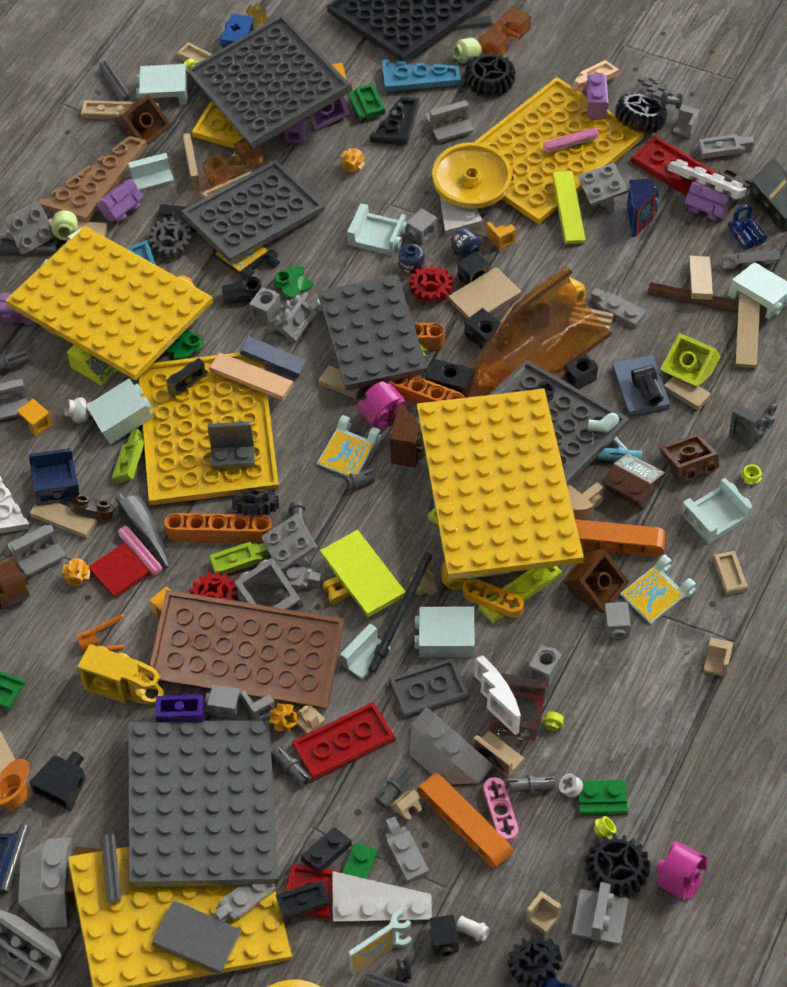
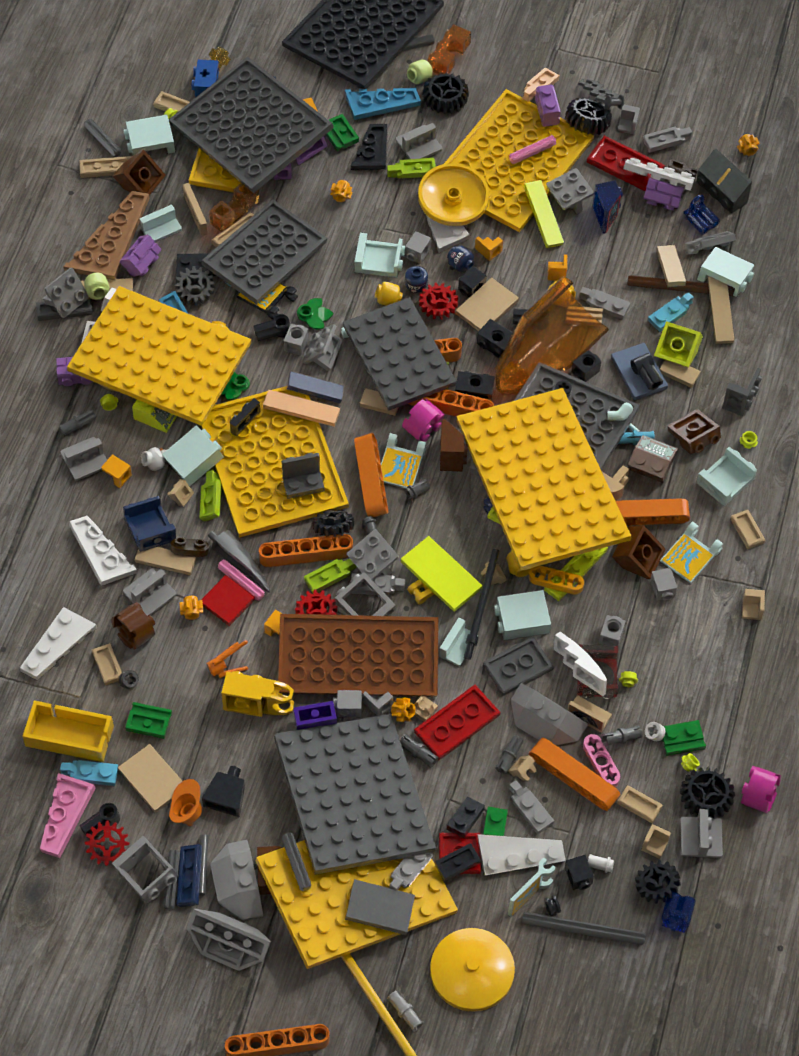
camera: 15 degrees left, 5 degrees up
none -> neon yellow plate [100,394,118,411]
none -> tan tile [167,479,194,507]
none -> orange beam [354,433,389,518]
none -> yellow head [375,282,403,306]
none -> lime hinge [387,158,436,178]
none -> light orange panel [548,254,567,281]
none -> tan tile [617,785,663,824]
none -> medium azure hinge [648,292,694,332]

